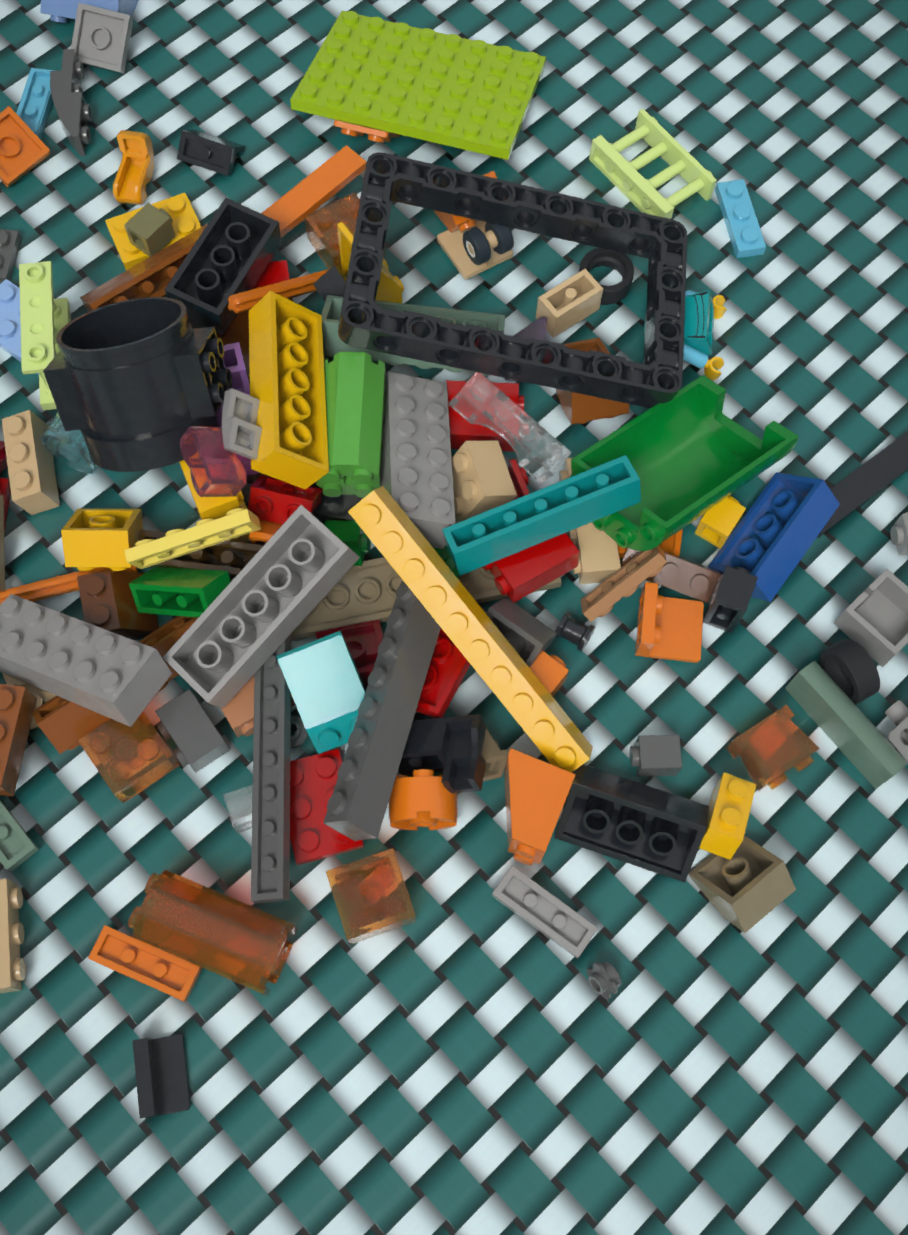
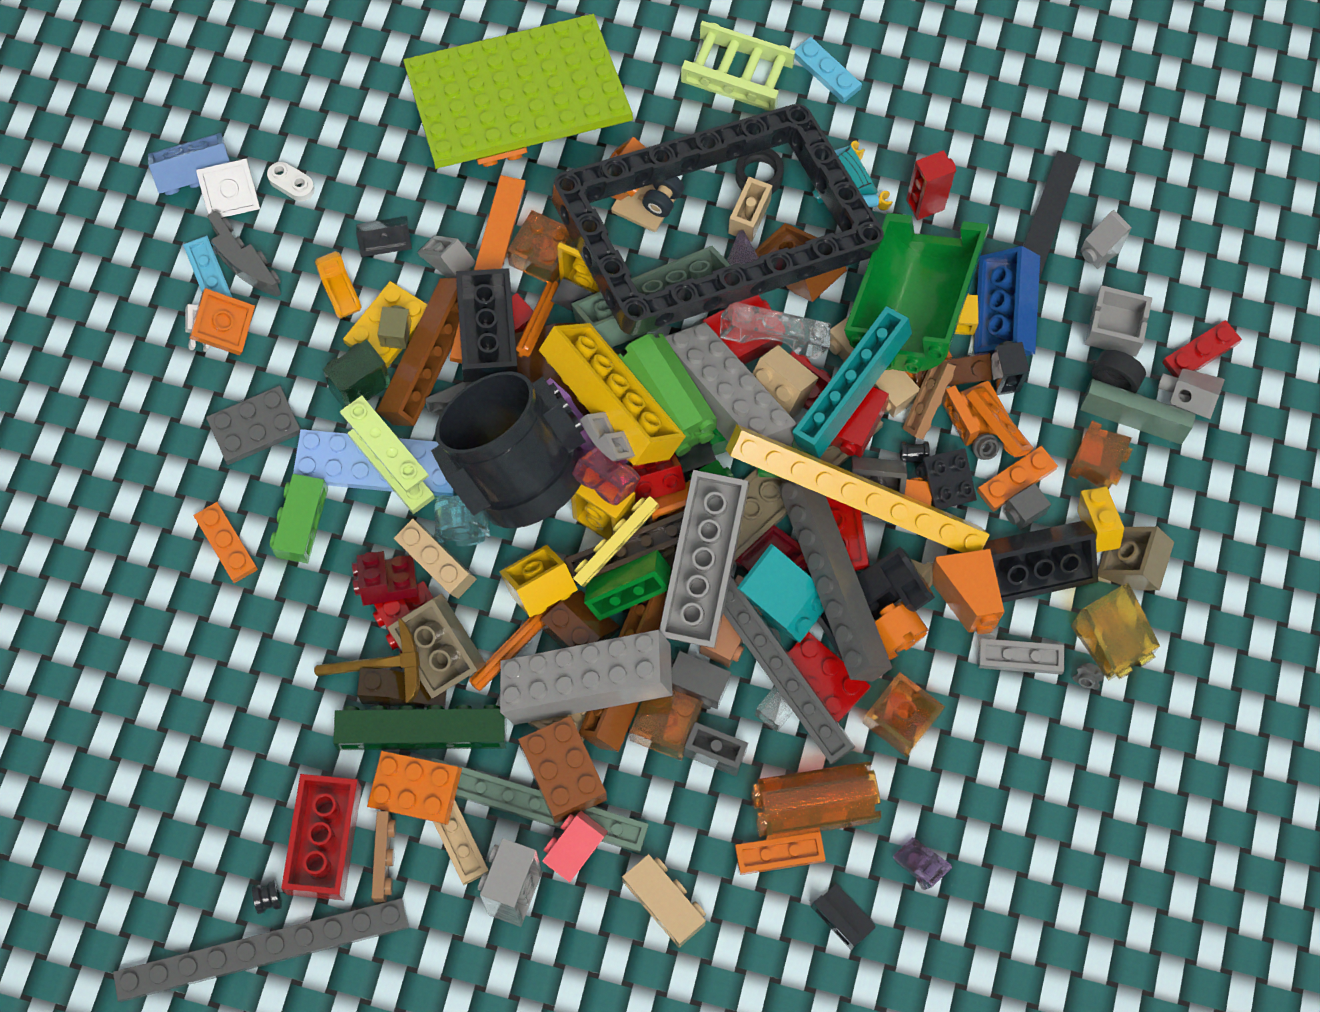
camera: 30 degrees left, 0 degrees up
none -> white plate [267,162,315,201]
none -> clear green brick [322,339,391,408]
none -> light grey slope [417,235,476,278]
none -> dark grey brick [684,722,748,777]
none -> clear purple slope [893,837,952,890]
none -> red brick [906,150,956,220]
none -> black hinge [915,448,977,509]
none -> orange plate [966,387,1034,457]
none -> dark grey plate [972,433,999,460]
none -> orange plate [977,446,1058,512]
none -> clear yellow slope [1071,583,1160,681]

